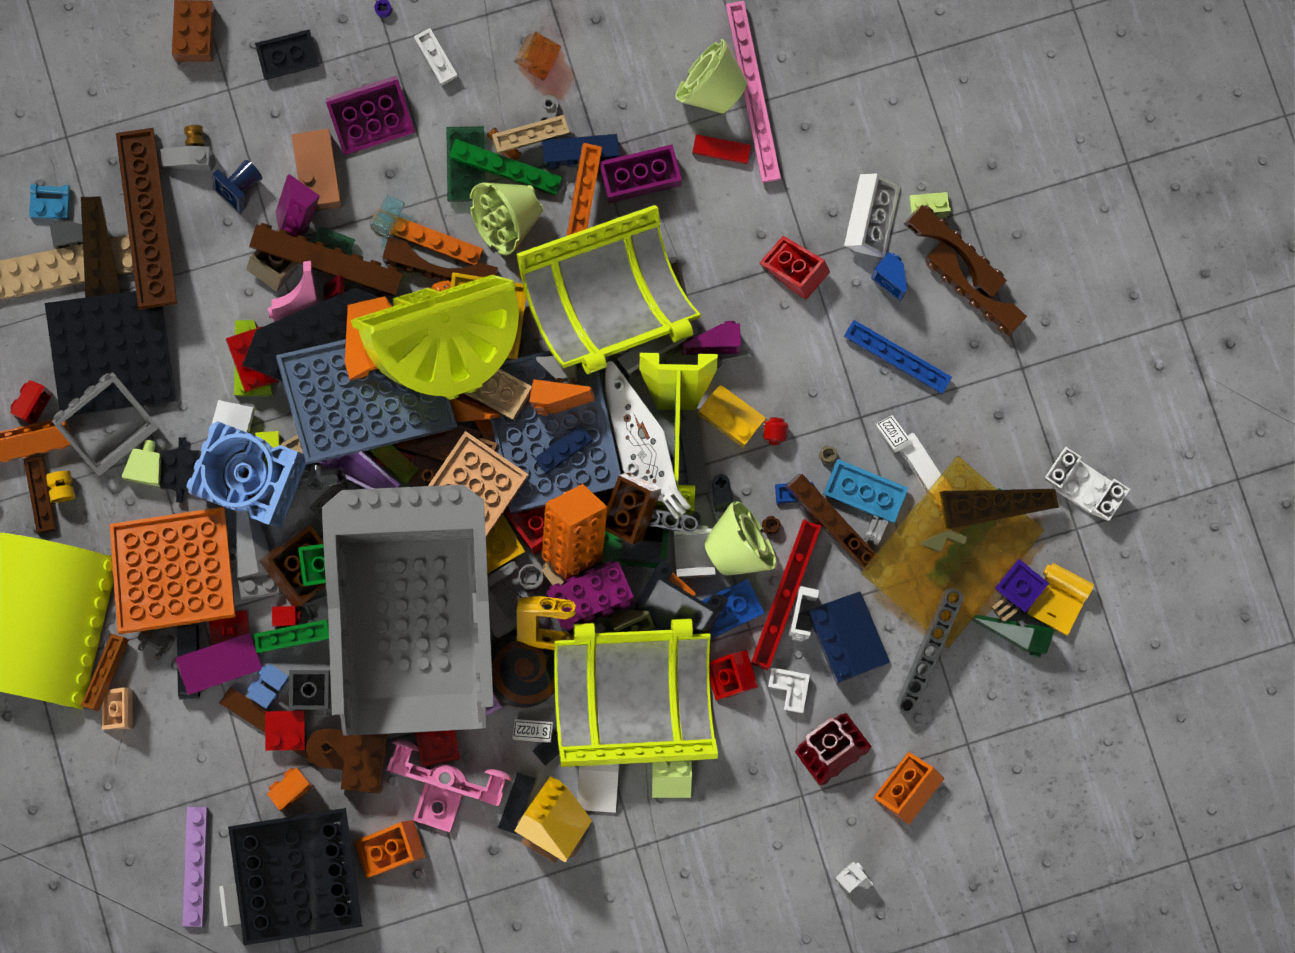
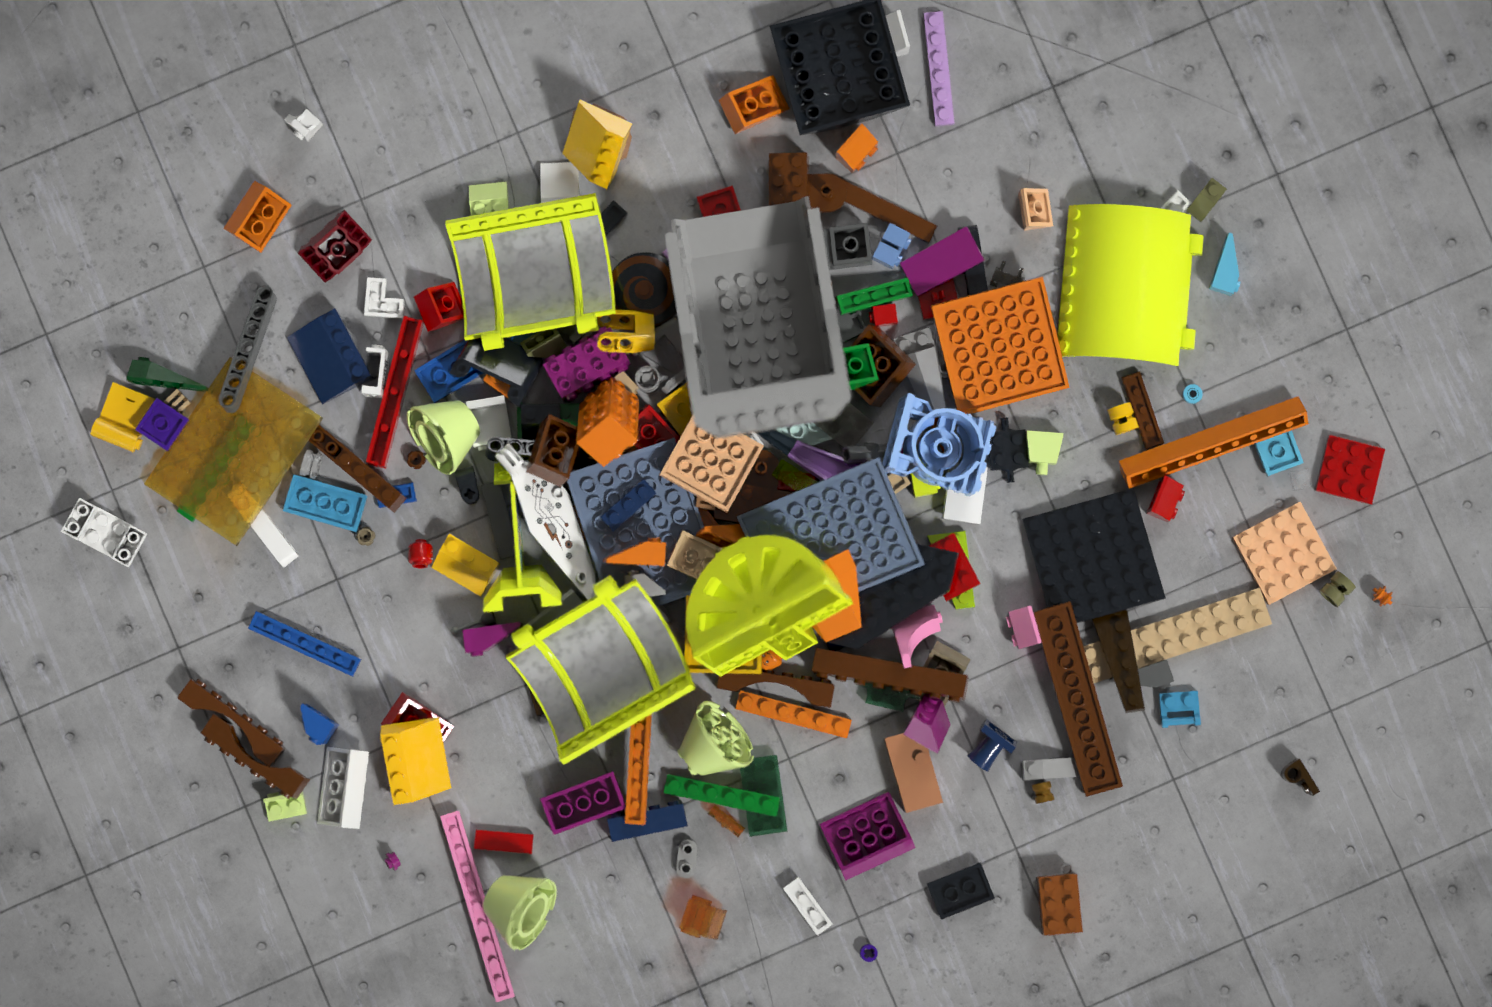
camera: 175 degrees right, 5 degrees up
light grey window [52,372,159,476] -> none
dark orange plate [80,634,129,712] -> none
red plate [265,711,305,751] -> none
dark red tile [324,275,344,301] -> none
clear light blue plate [370,194,405,237] -> none
bright pink piece [387,739,512,833] -> none
tan plate [492,115,570,154] -> none
black tile [498,772,536,835] -> none
white tile [512,719,554,743] -> none
white tile [876,415,912,453] -> none
olive slope [919,530,967,552] -> none
dark brown wing [939,489,1059,529] -> none
none -> yellow slope [380,717,451,805]
none -> magenta plate [384,852,401,871]
none -> bright pink slope [1006,605,1042,649]

